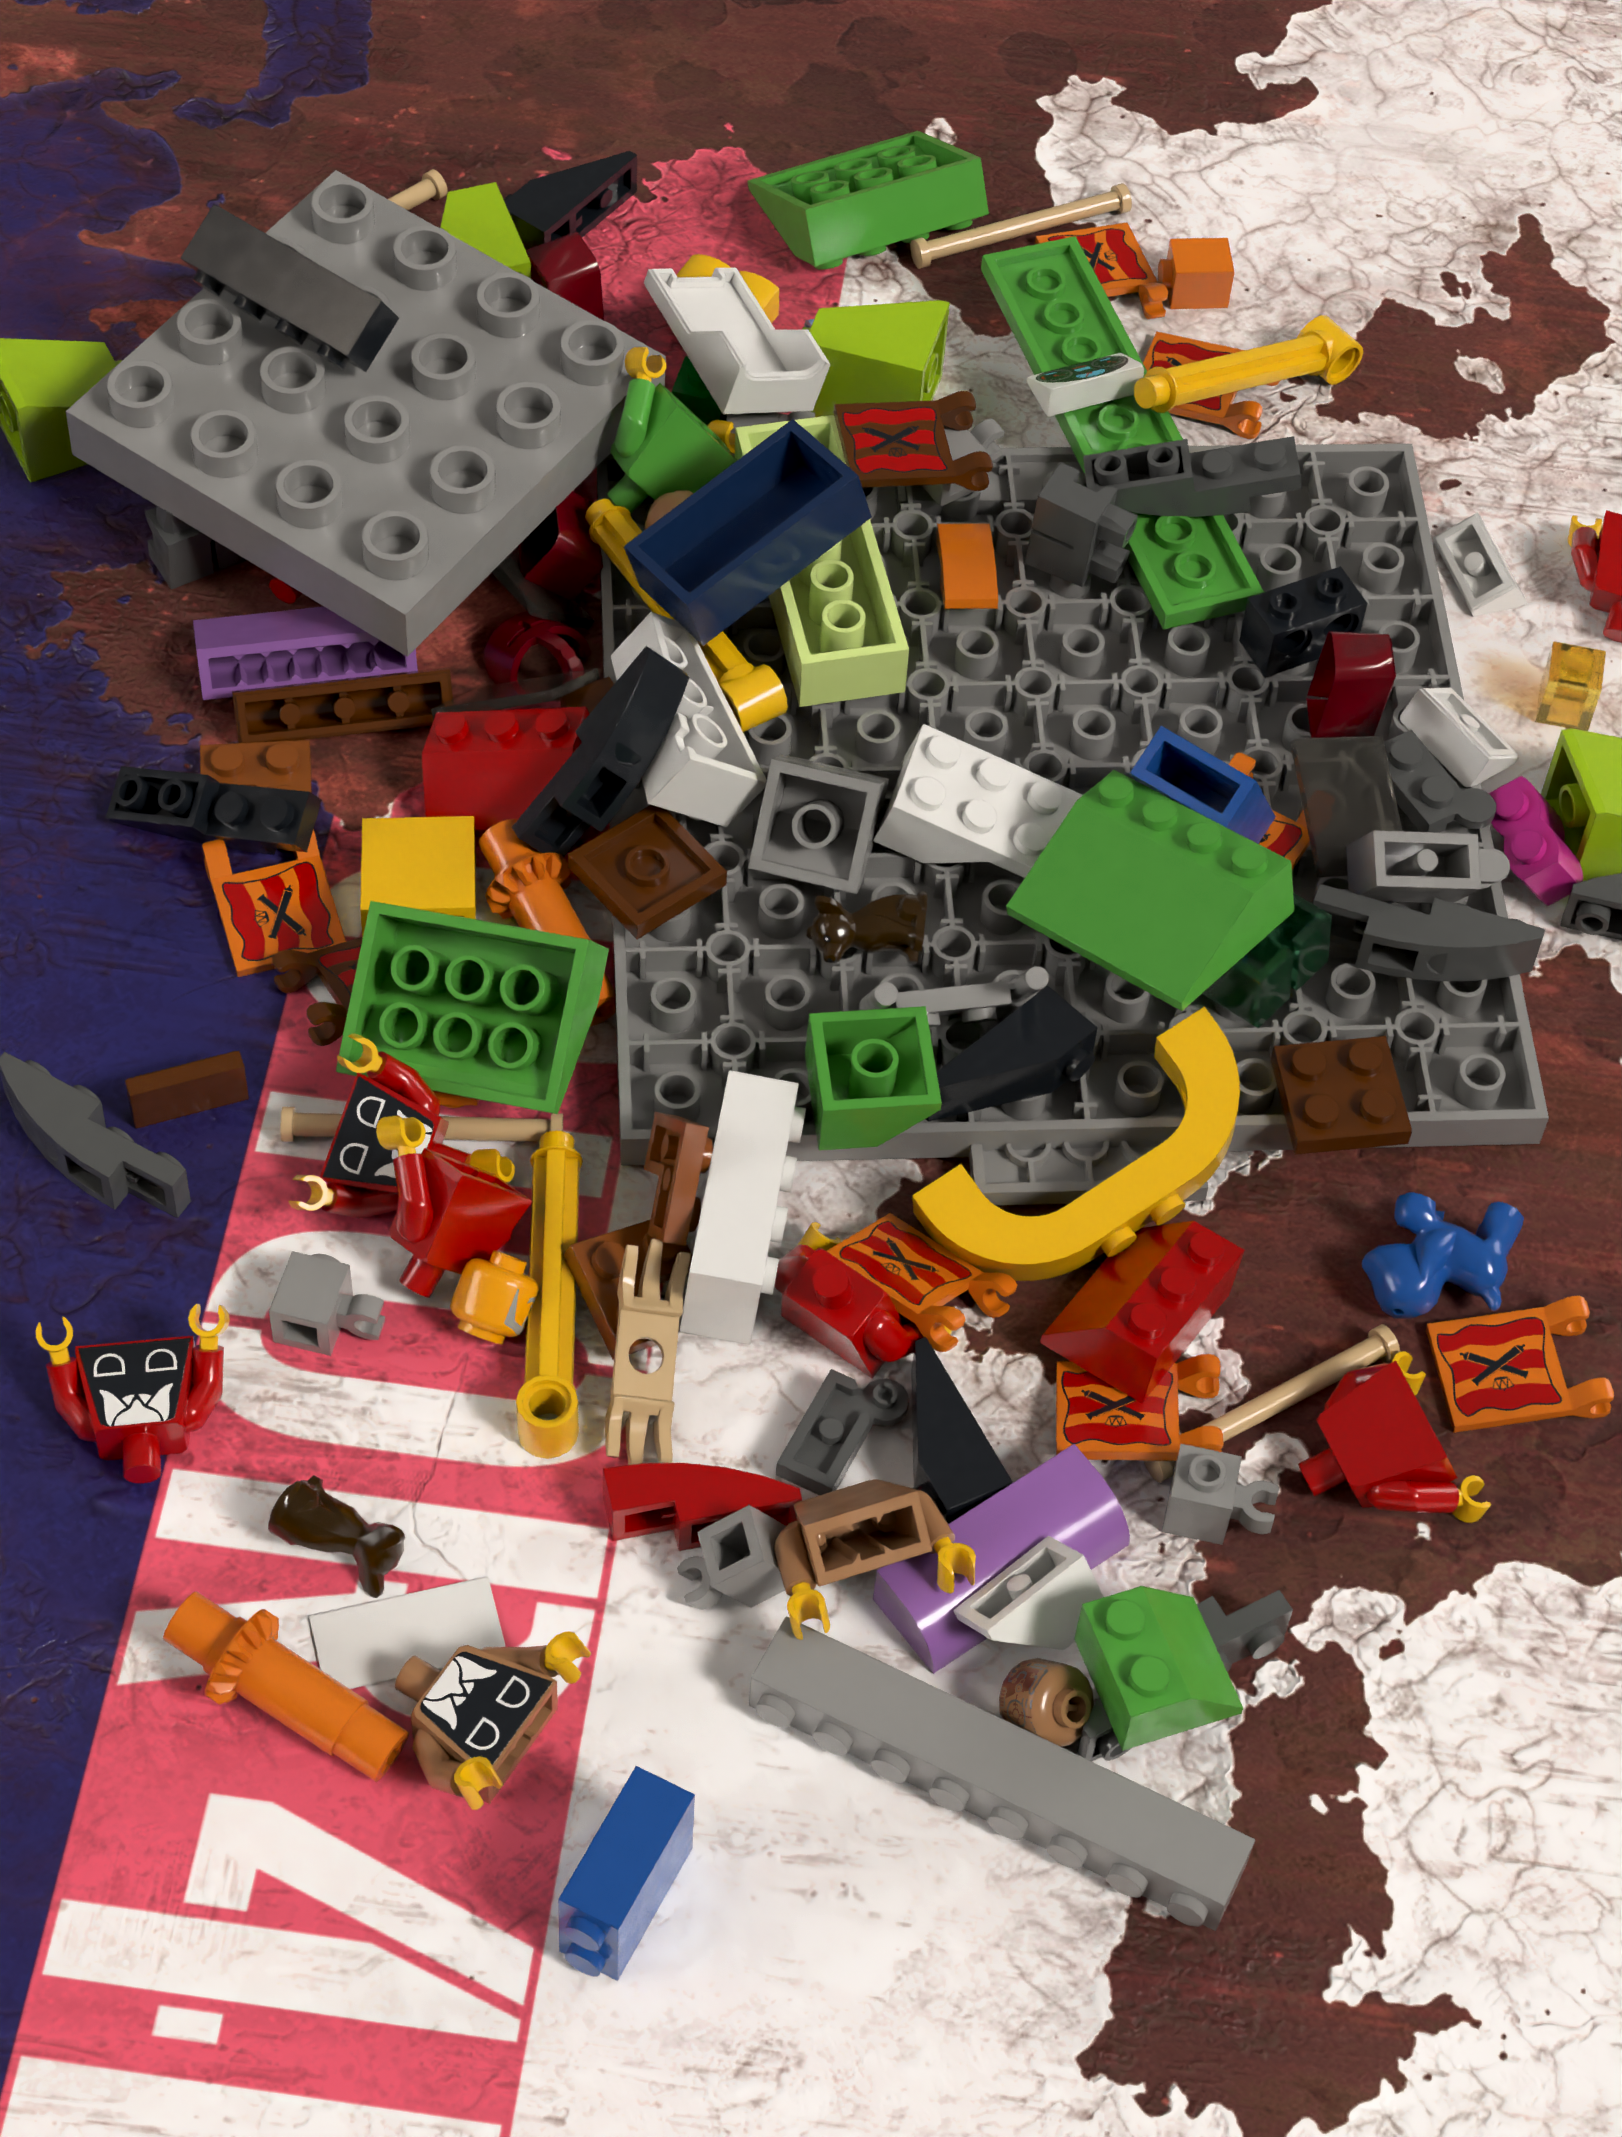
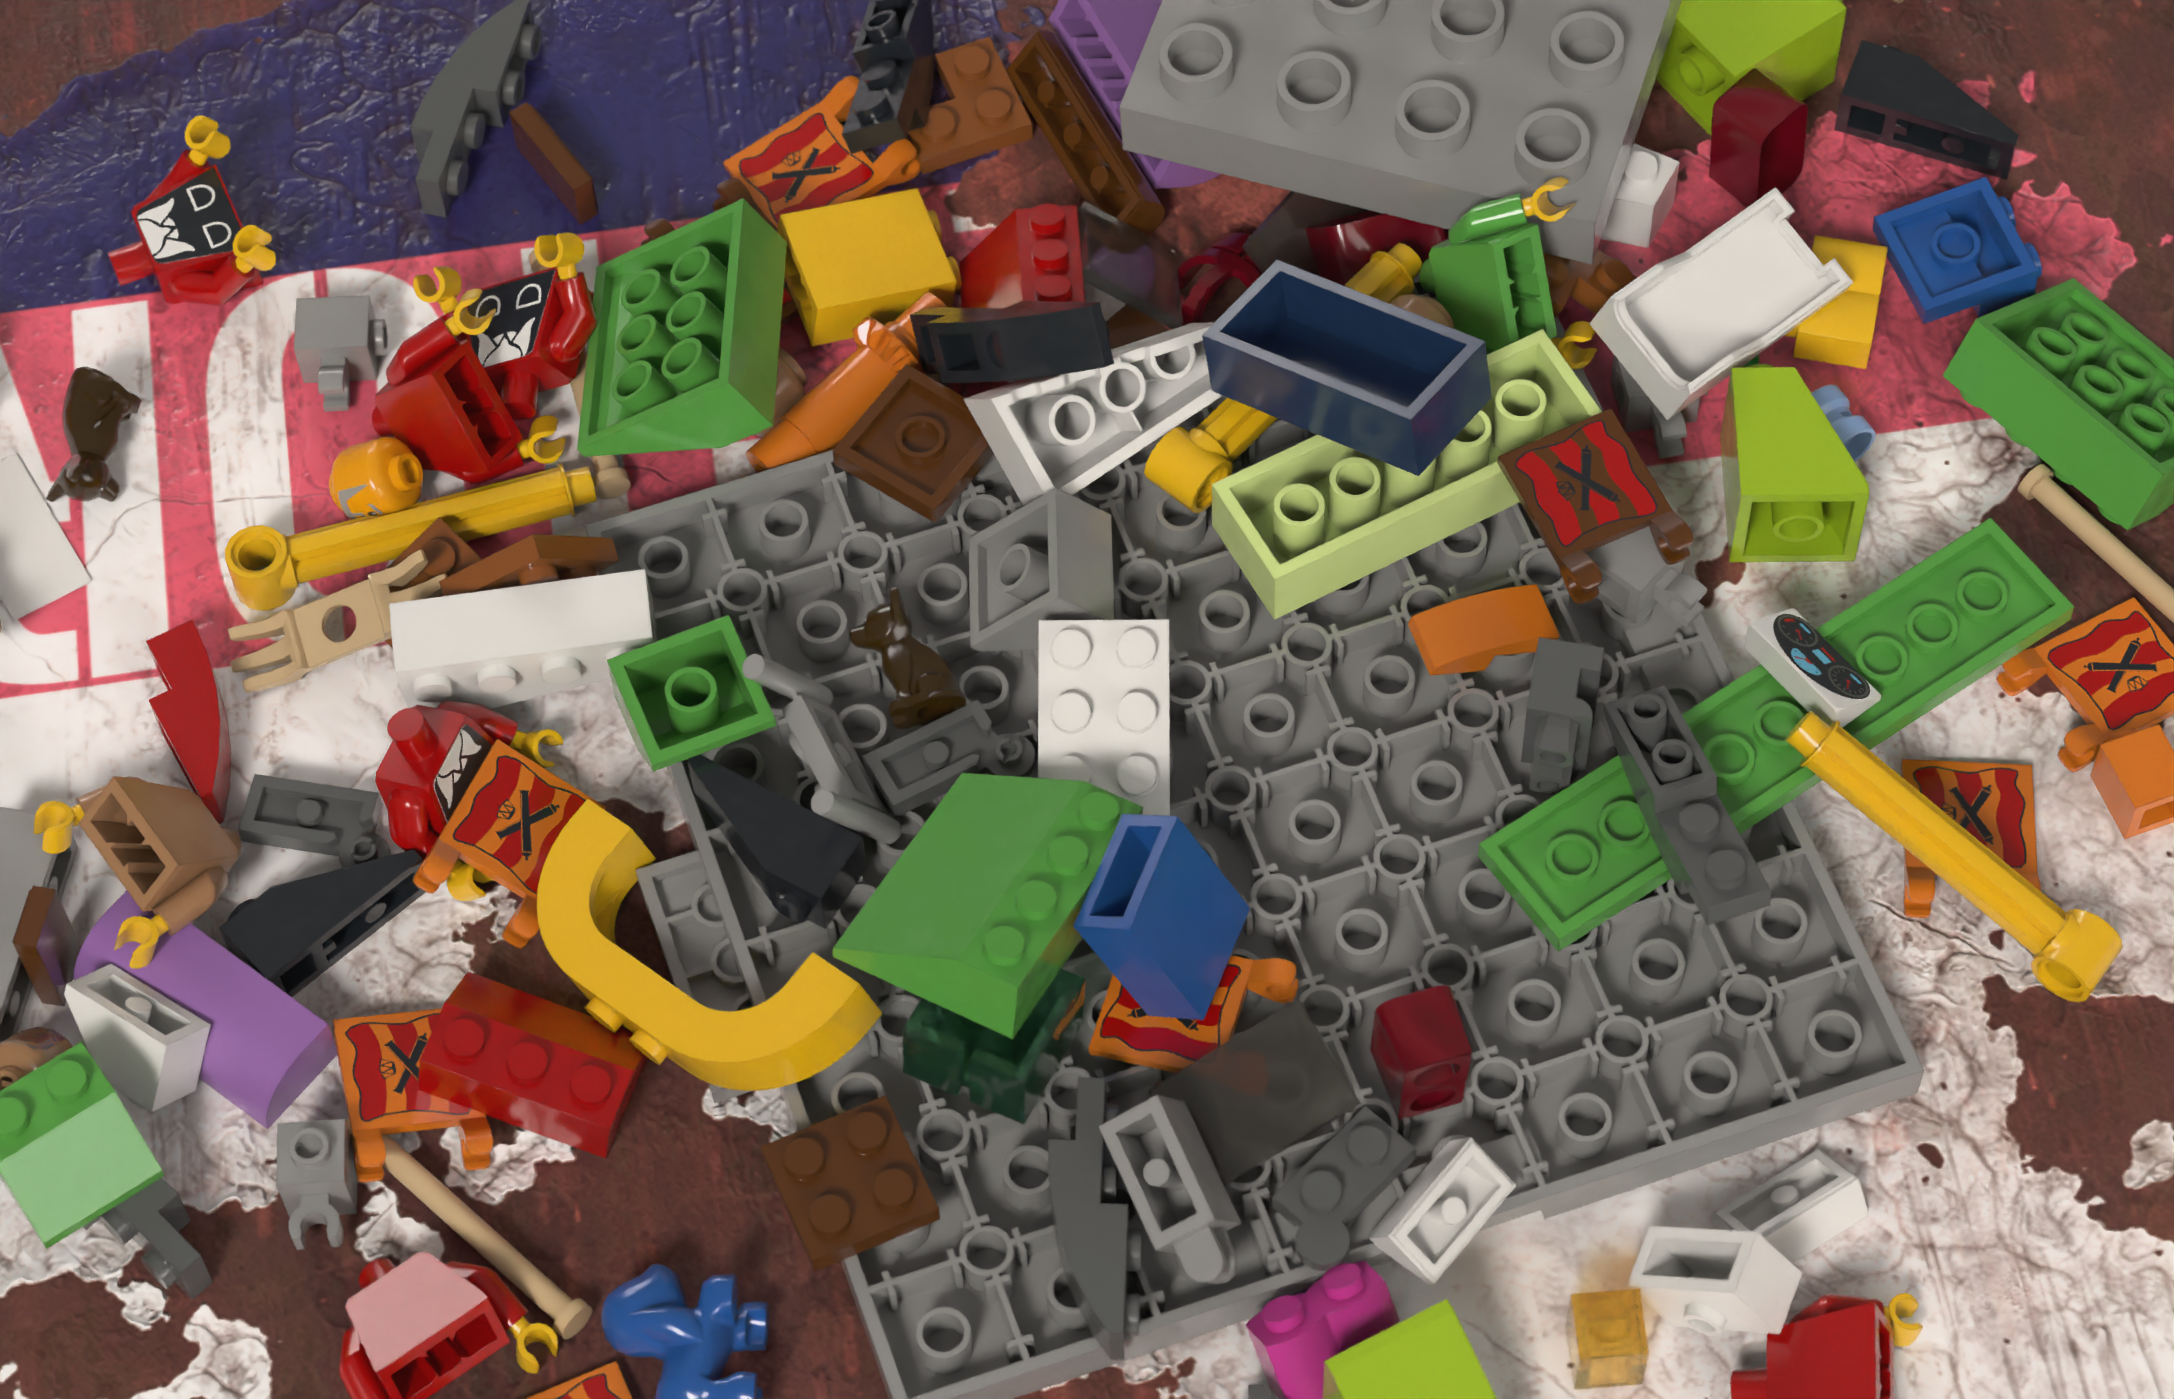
camera: 80 degrees right, 5 degrees up
light grey brick [677,1505,786,1610] -> none
black brick [1239,566,1368,678] -> none
none -> reddish brown tile [12,886,81,1007]
none -> dark grey hinge [863,700,1036,818]
none -> white brick [1627,1226,1802,1336]
none -> blue plate [1873,177,2042,324]

